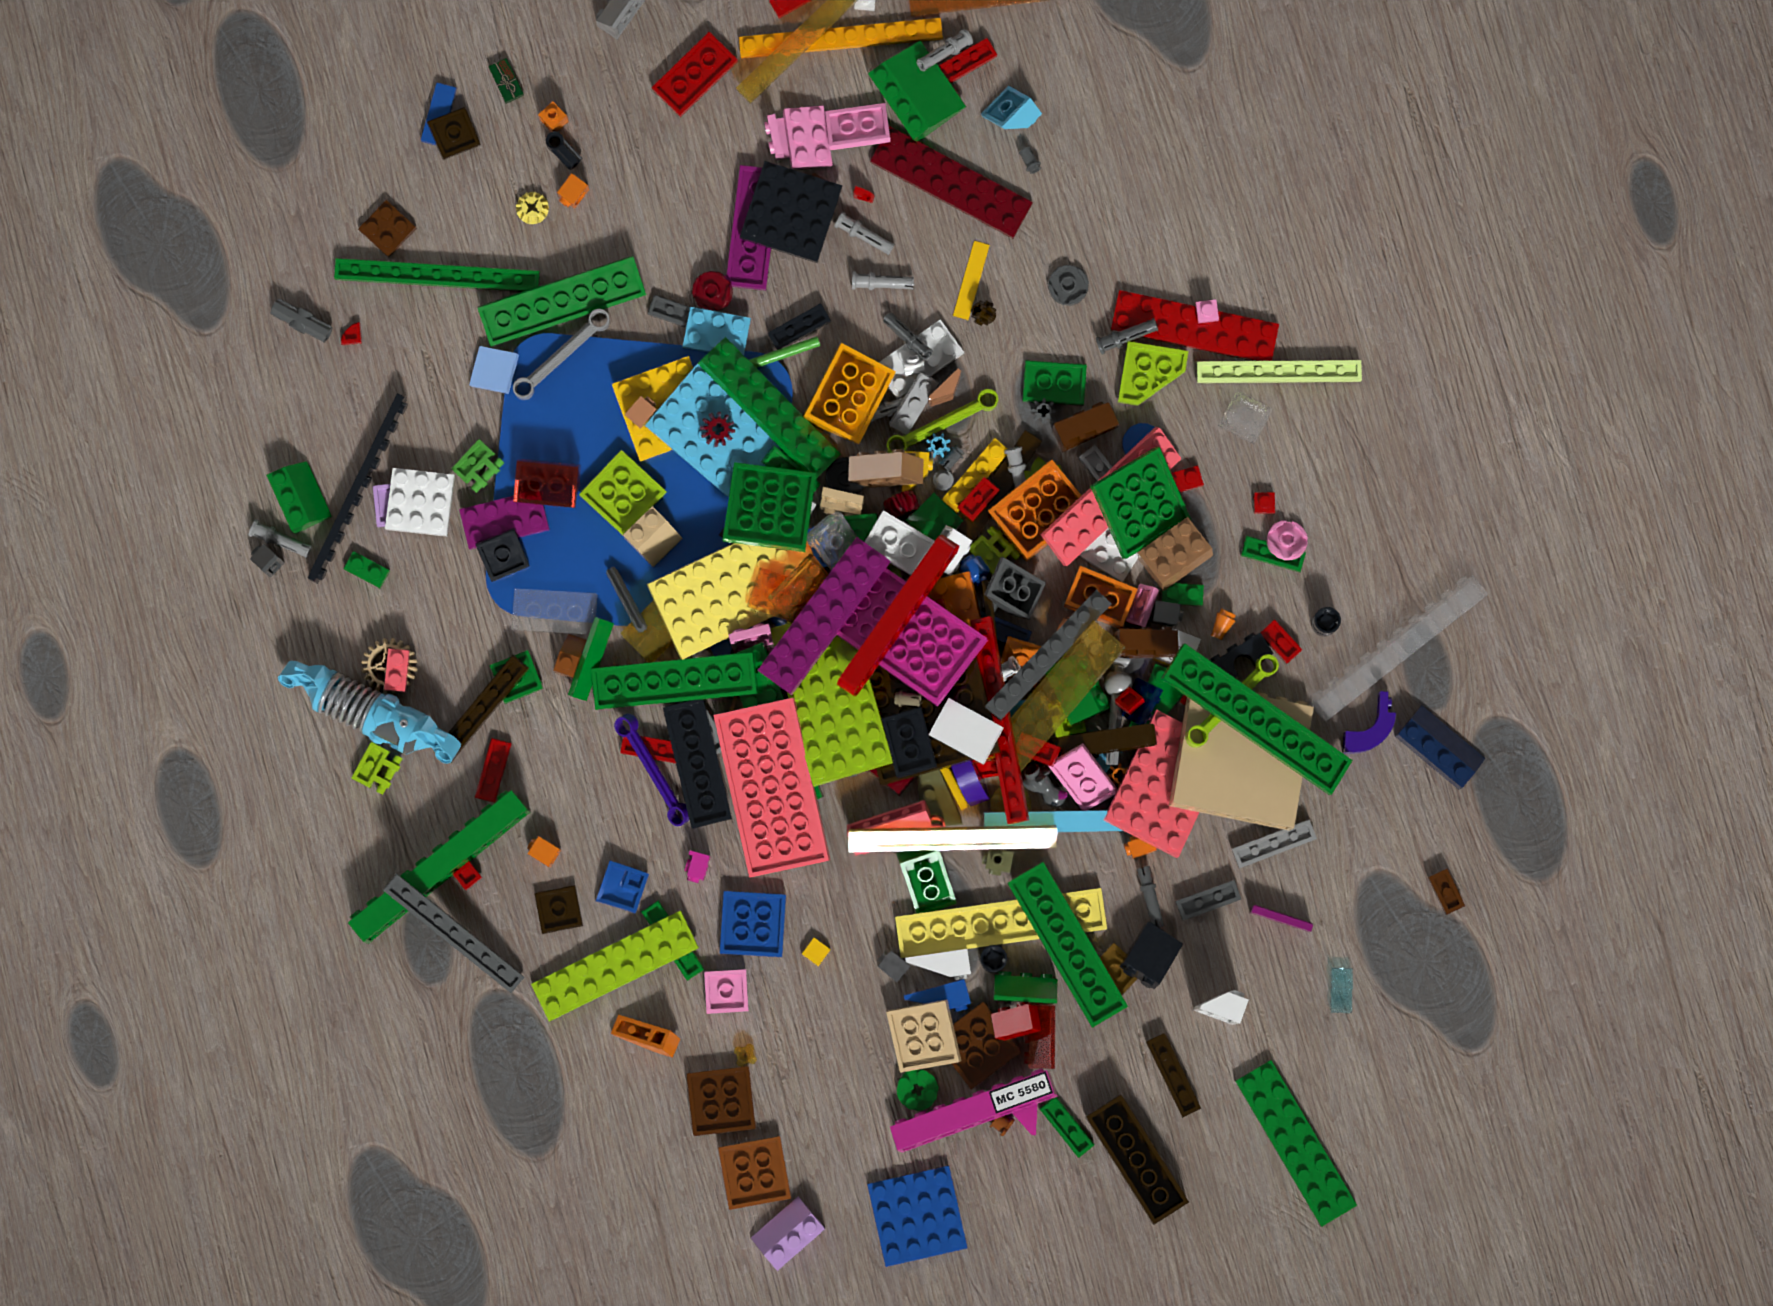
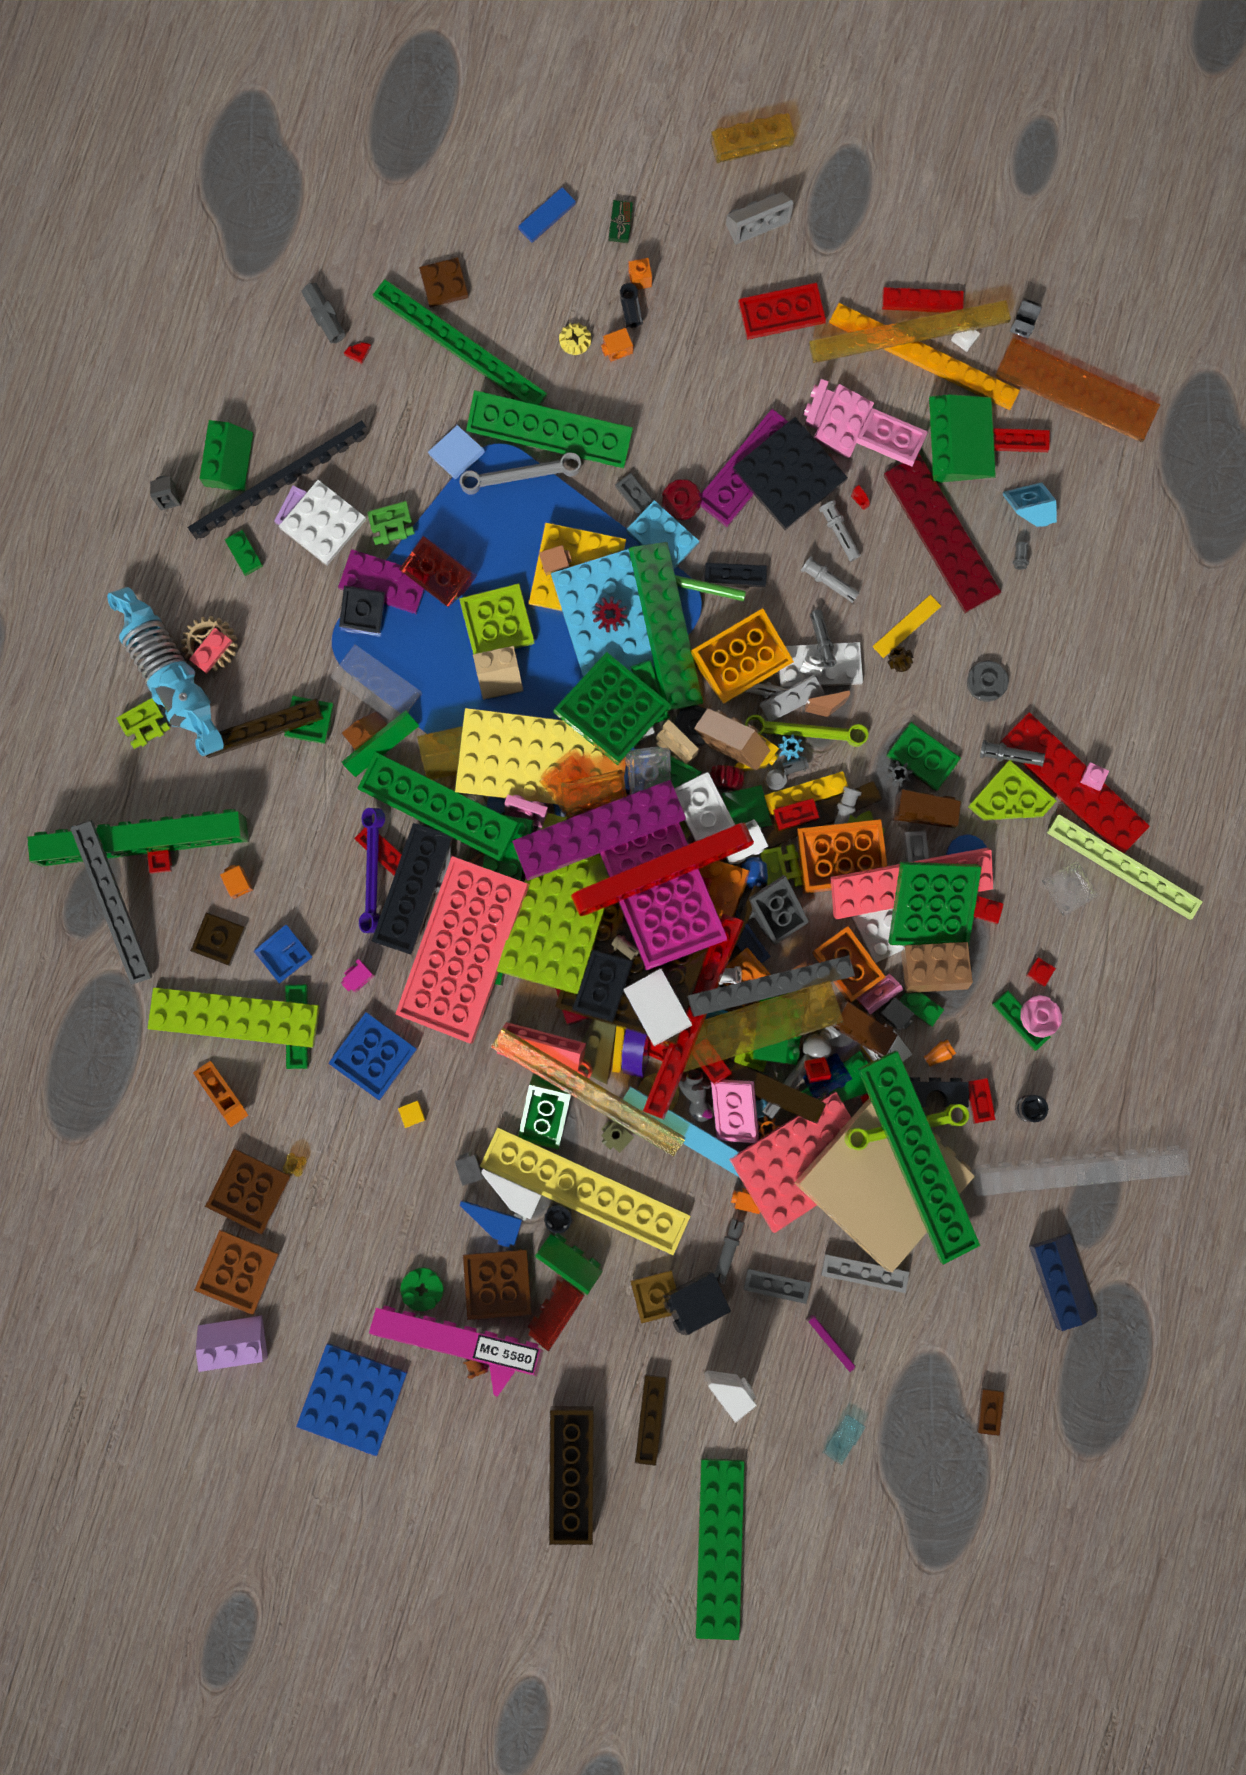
camera: 30 degrees right, 0 degrees up
light grey pin [248,519,312,558] -> none
dark brown tile [427,107,481,160] -> none
red tile [475,738,512,803] -> none
dark grey axle [606,567,647,633] -> none
bright pink plate [704,969,749,1014] -> none
tan plate [886,1000,961,1072] -> none
light grey pin [917,29,973,71] -> none
brick [991,1002,1042,1040] -> none
green plate [1007,862,1128,1028] -> none
green tile [1039,1097,1094,1158] -> none
dark purple arch [1343,691,1396,754] -> none

